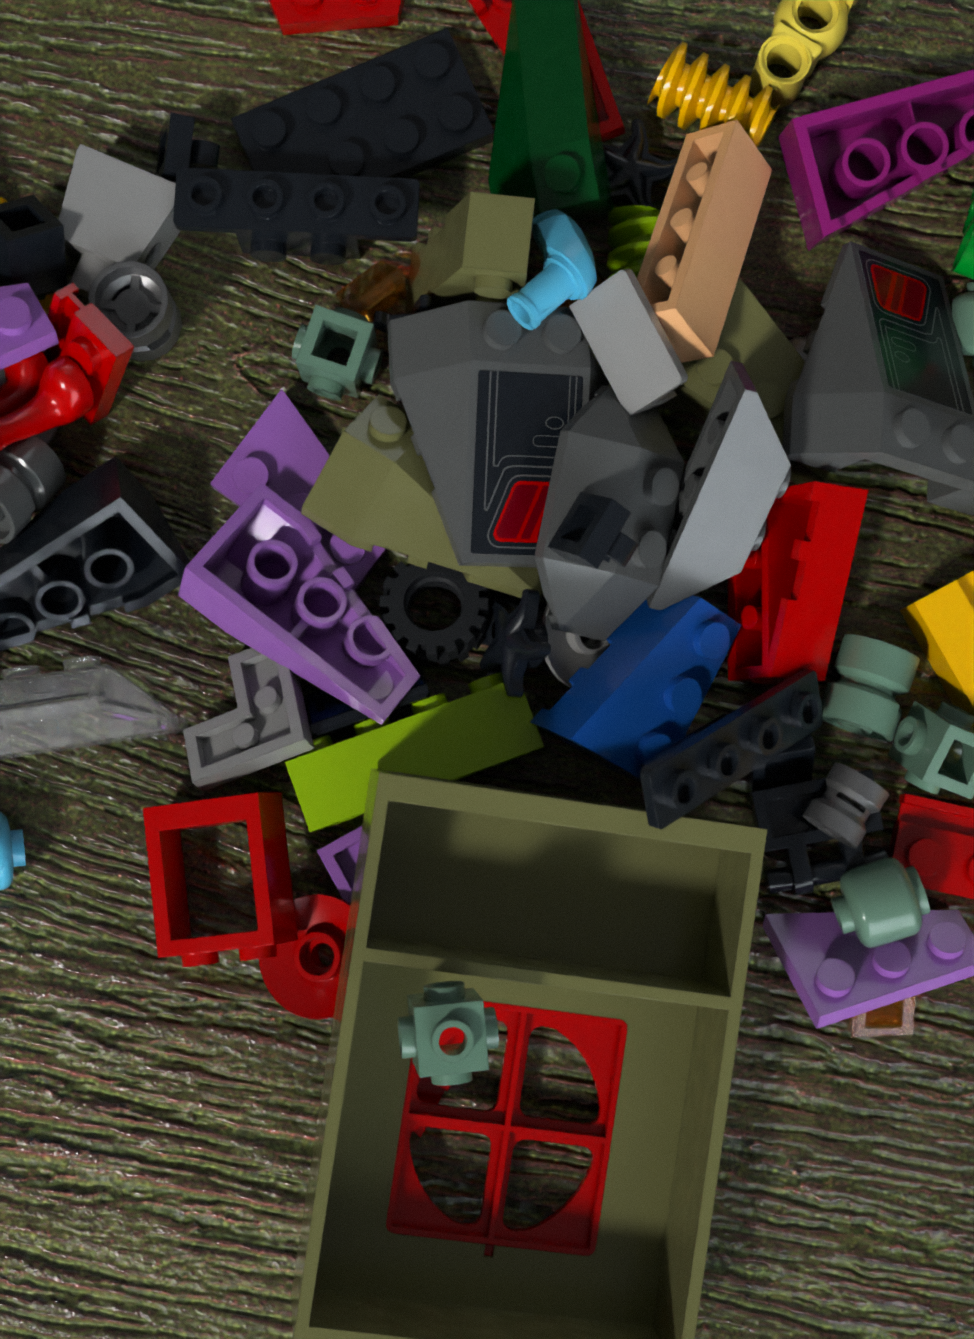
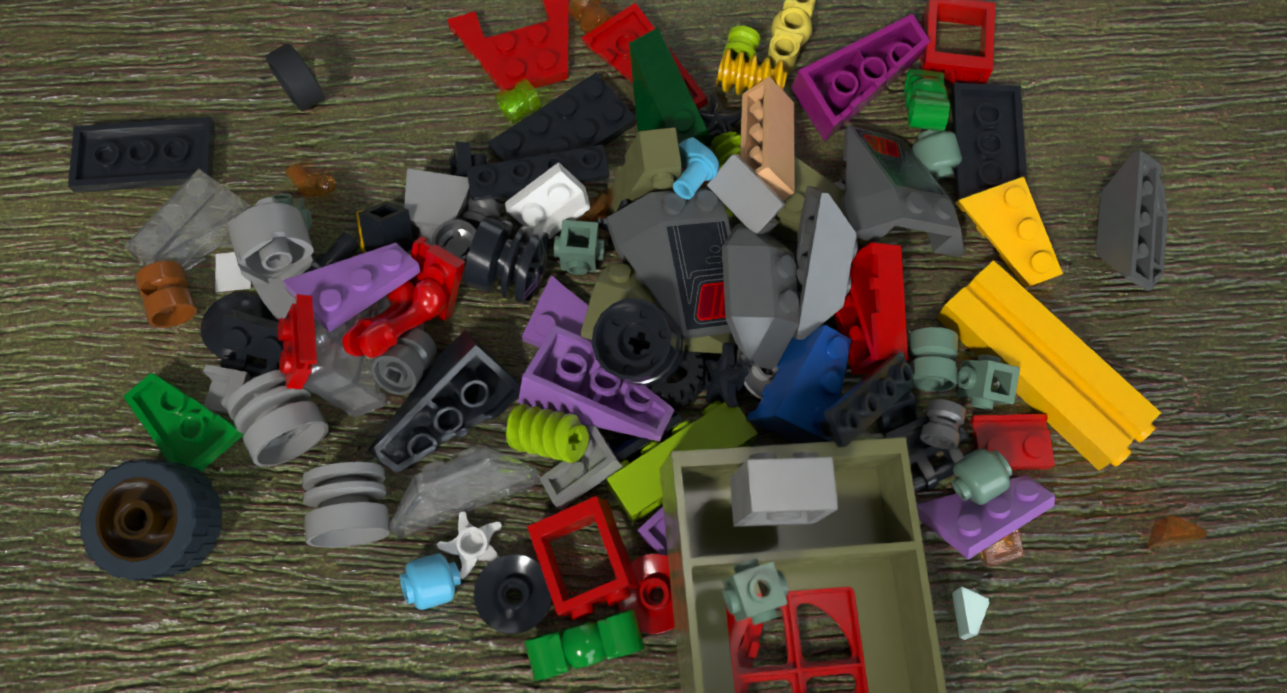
camera: 10 degrees left, 15 degrees down
black tile [547,492,638,569] -> none
none -> white animal [437,512,502,579]
none -> flat silver wheel [460,196,502,230]
none -> black wheel [465,215,549,304]
none -> black dish [474,554,552,634]
none -> clear neon green wheel [495,79,541,124]
none -> white bracket [505,162,590,239]
none -> lime piece [506,403,590,463]
none -> green piece [524,609,645,681]
none -> black wheel [592,298,685,386]
none -> lime wheel [723,26,760,63]
none -> light grey brick [730,451,838,526]
none -> light aqua slope [952,587,990,640]

